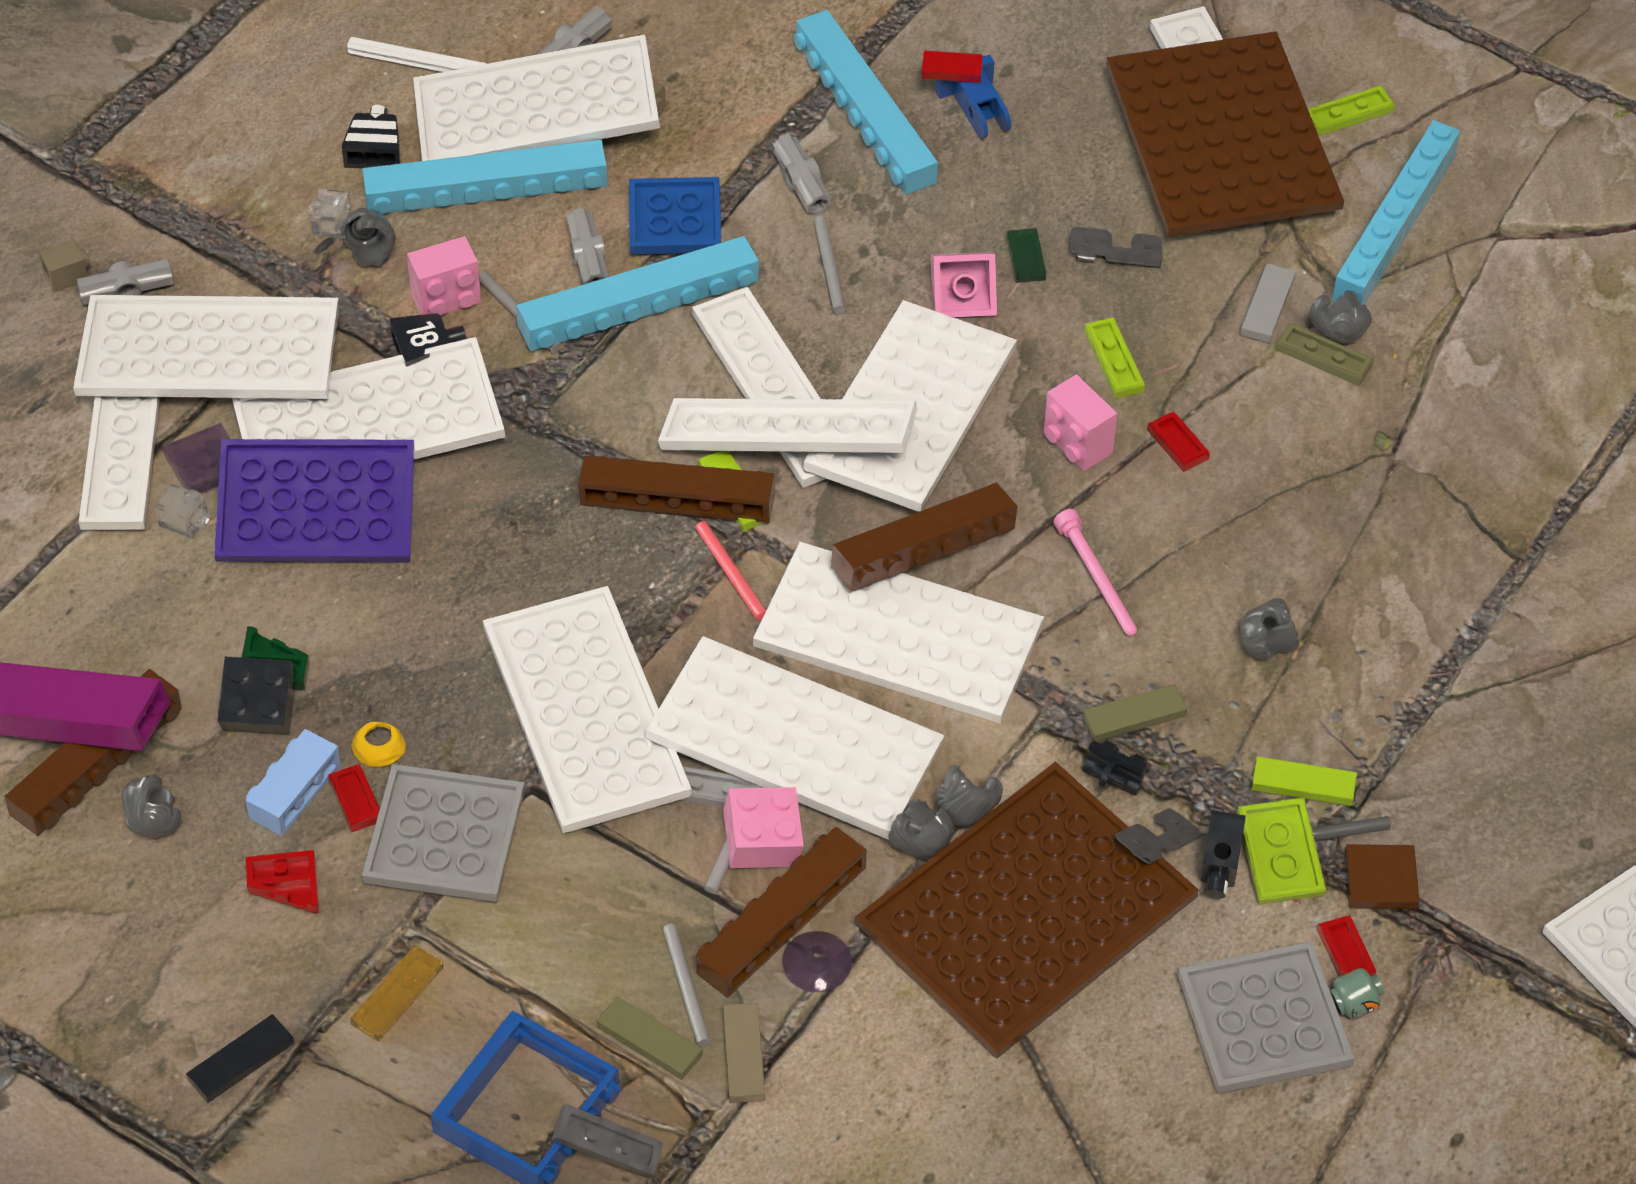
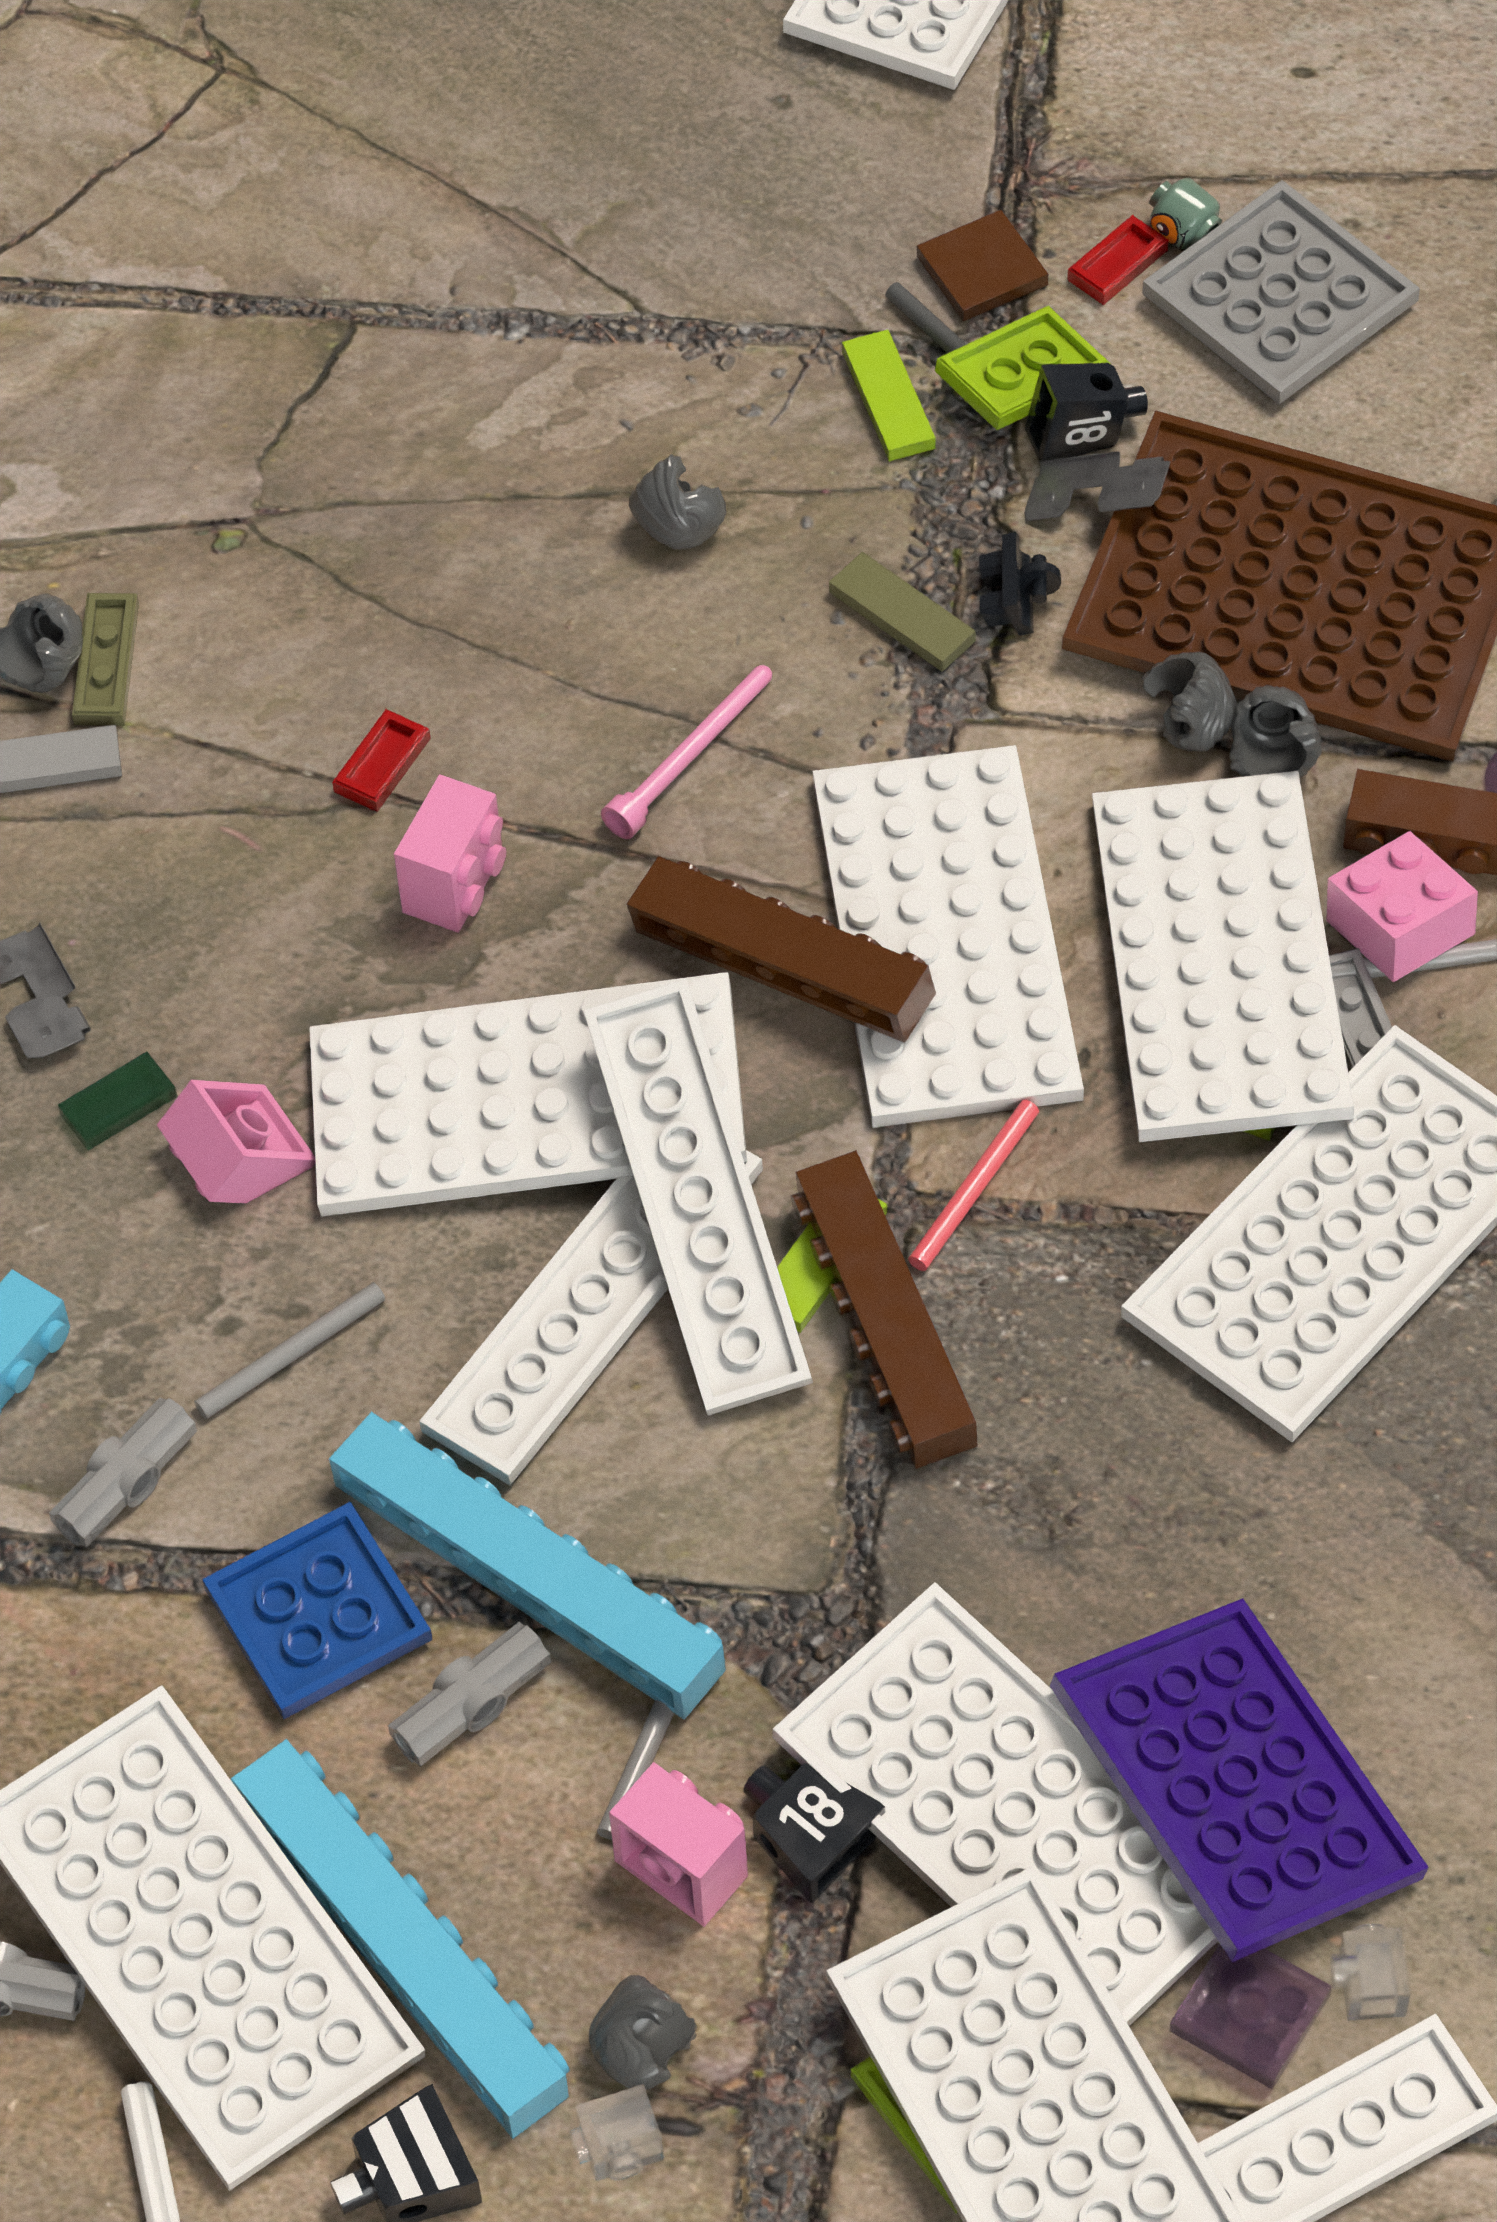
camera: 115 degrees left, 5 degrees up
lime tile [1084,317,1145,399] -> none

